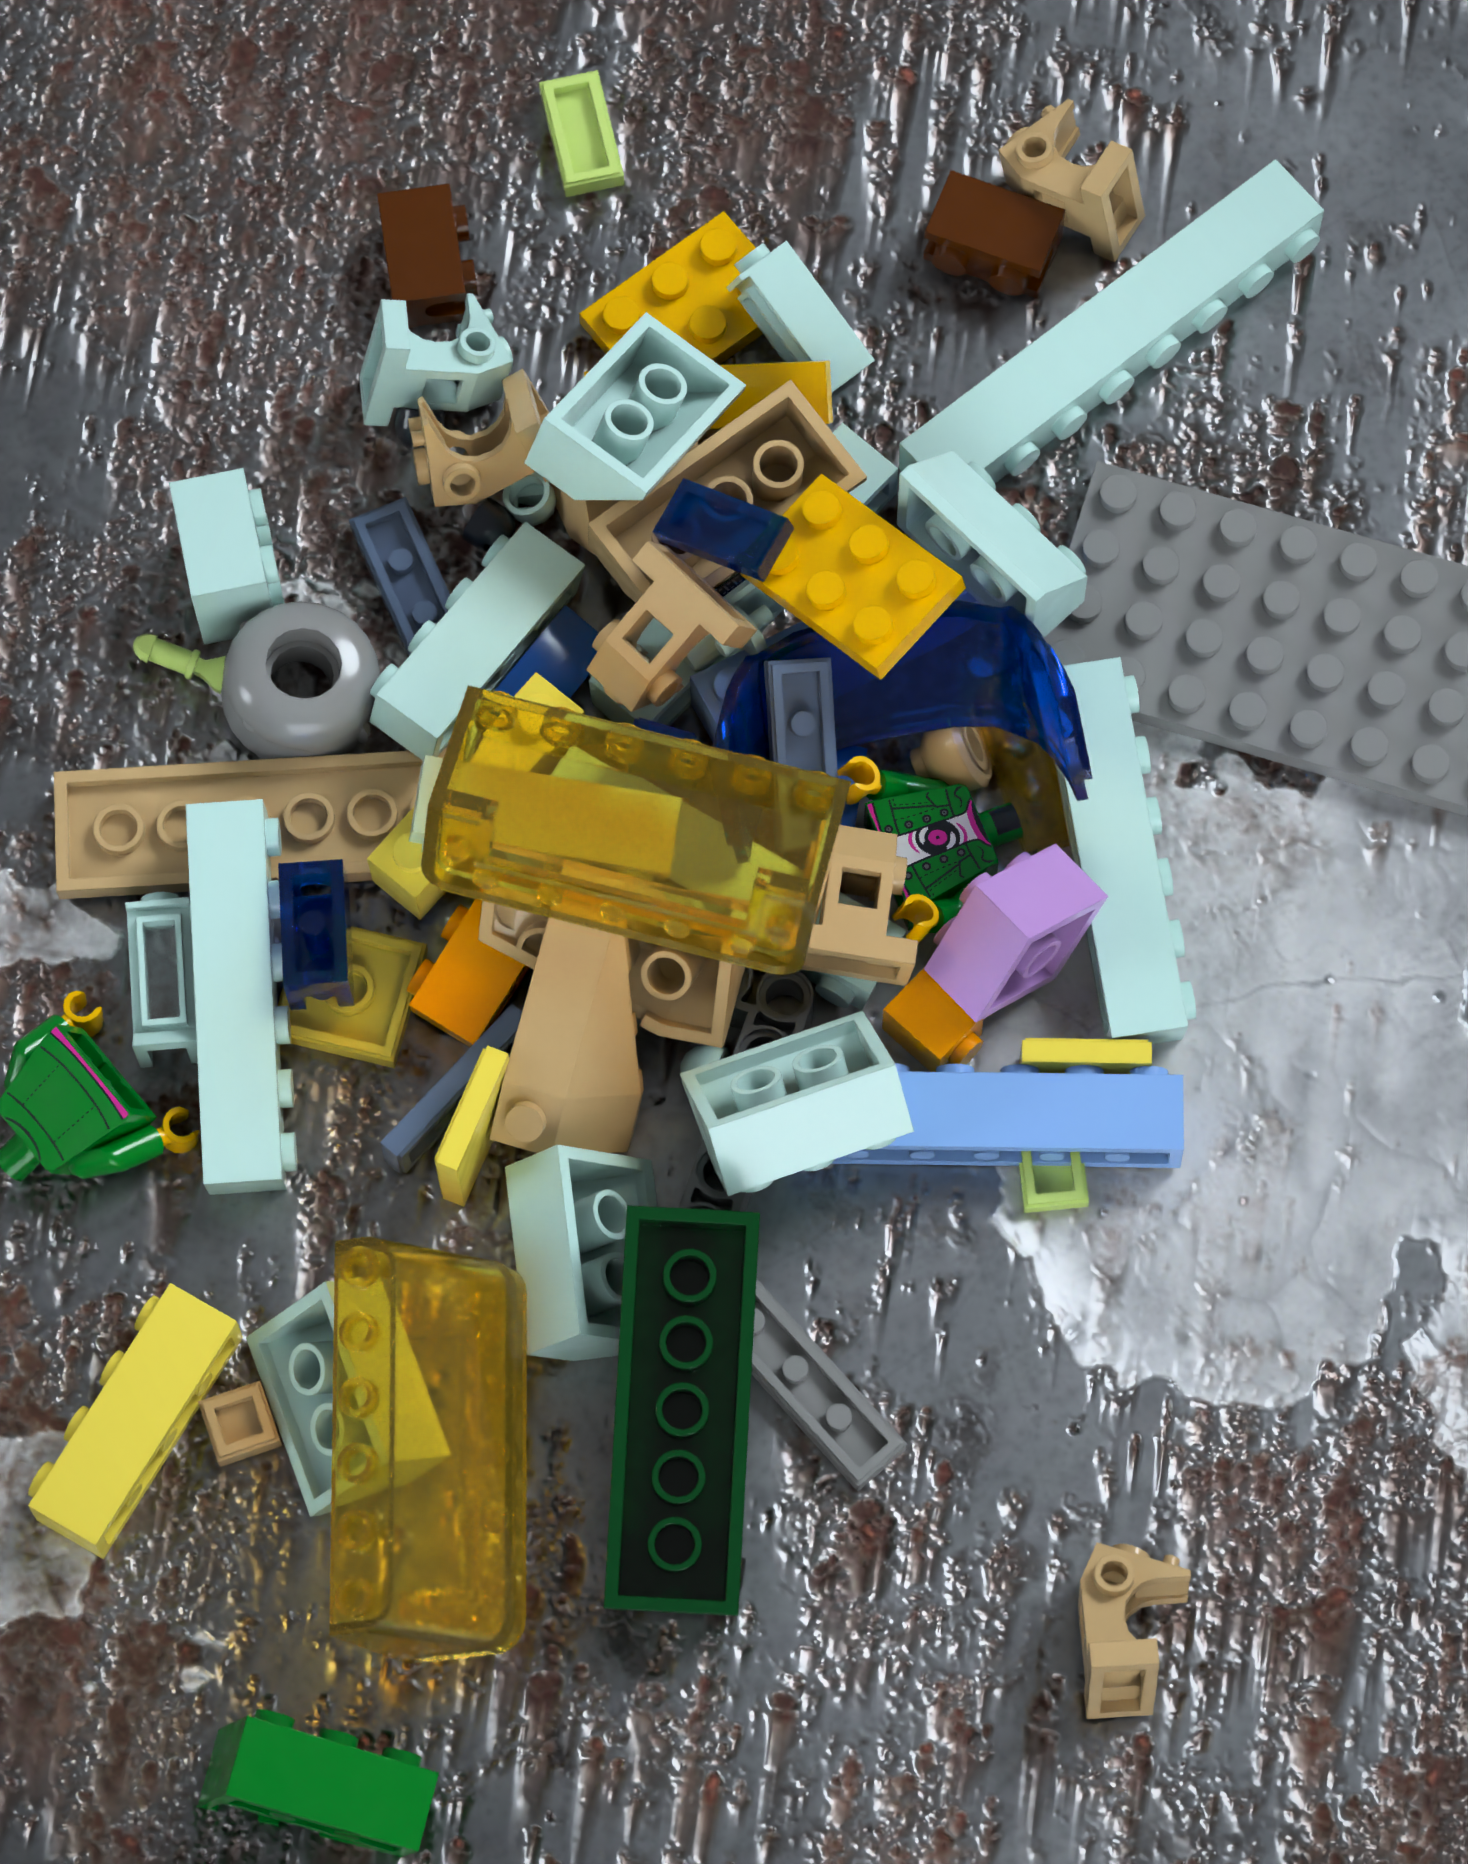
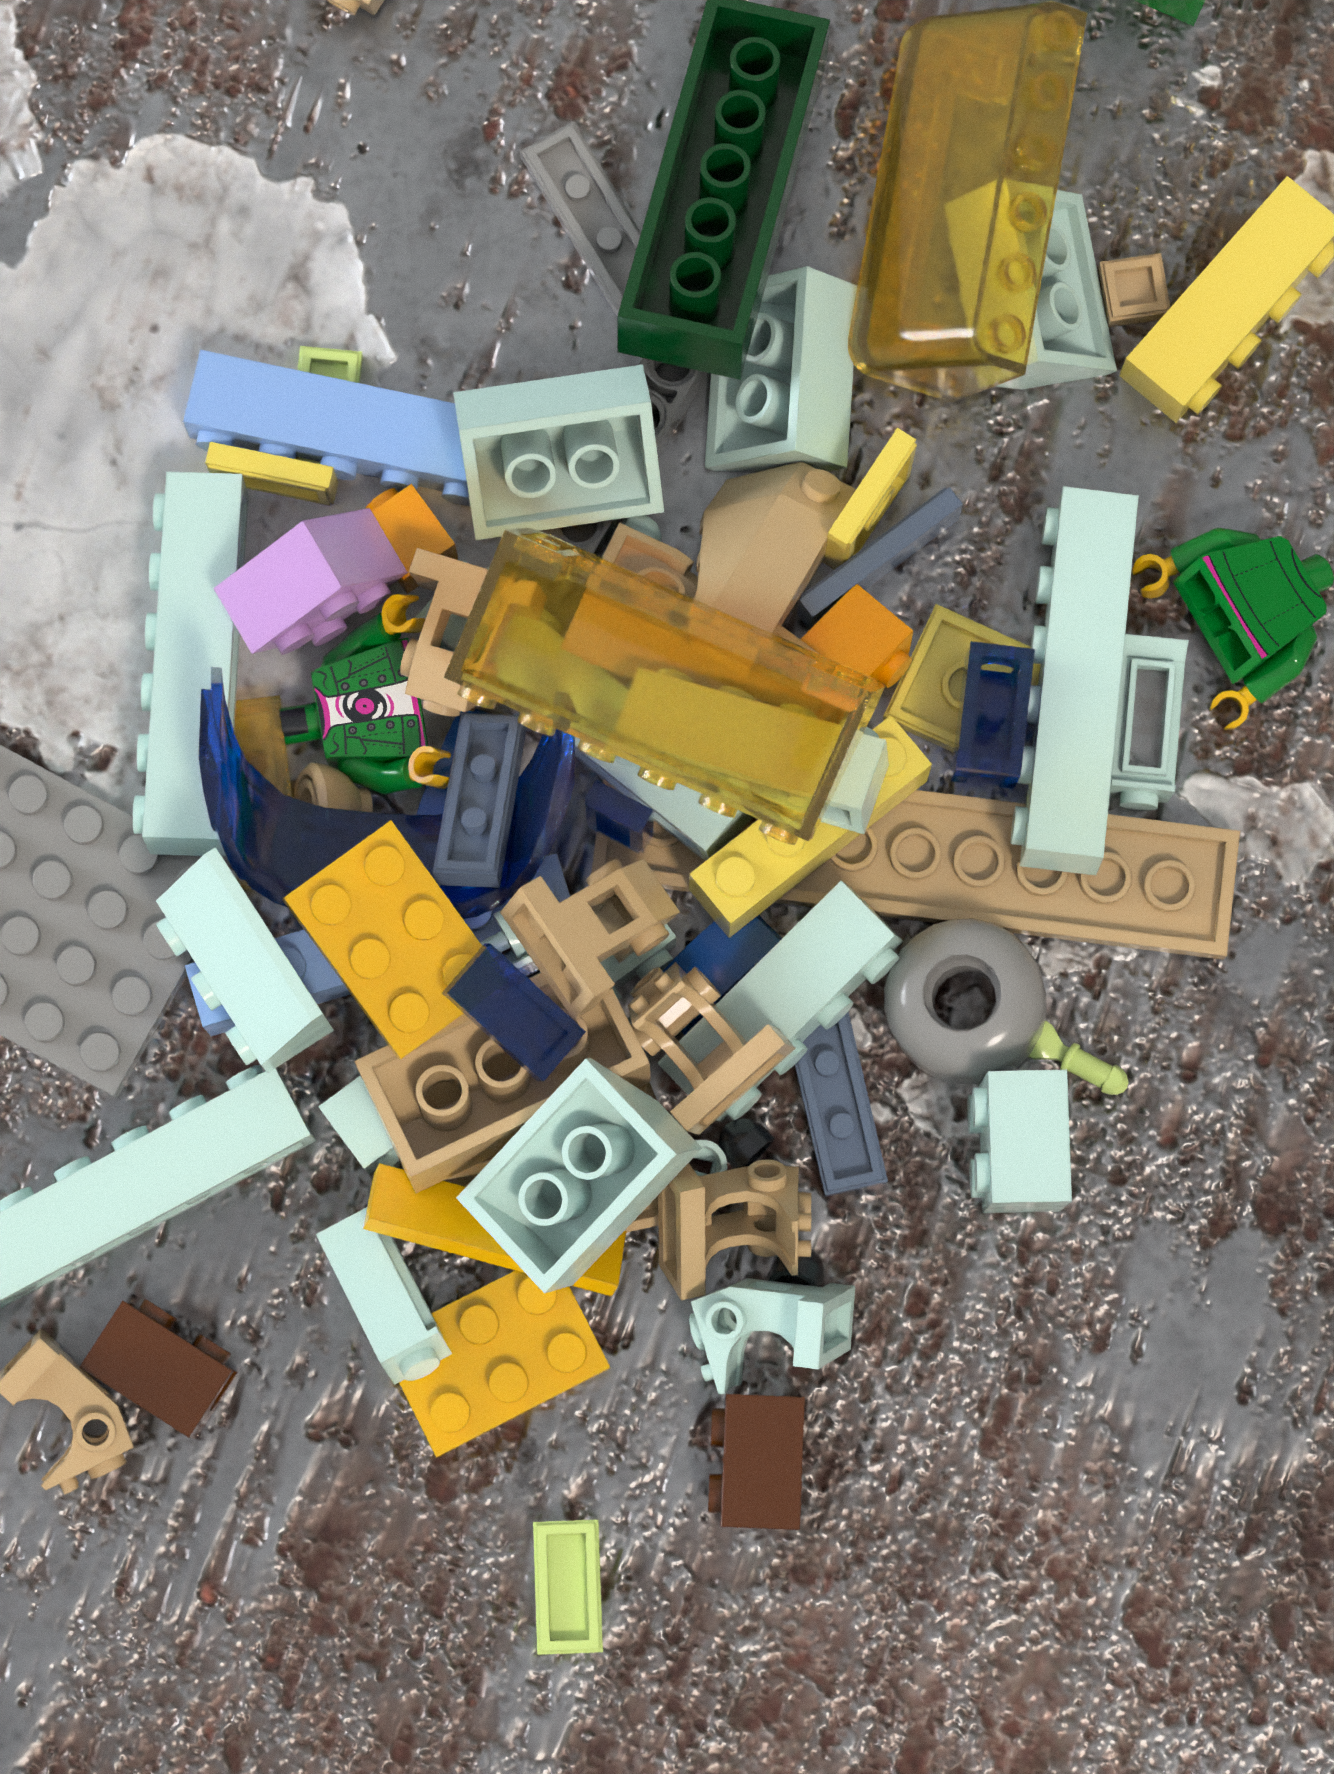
camera: 170 degrees left, 10 degrees up
none -> tan tile [628,962,796,1135]

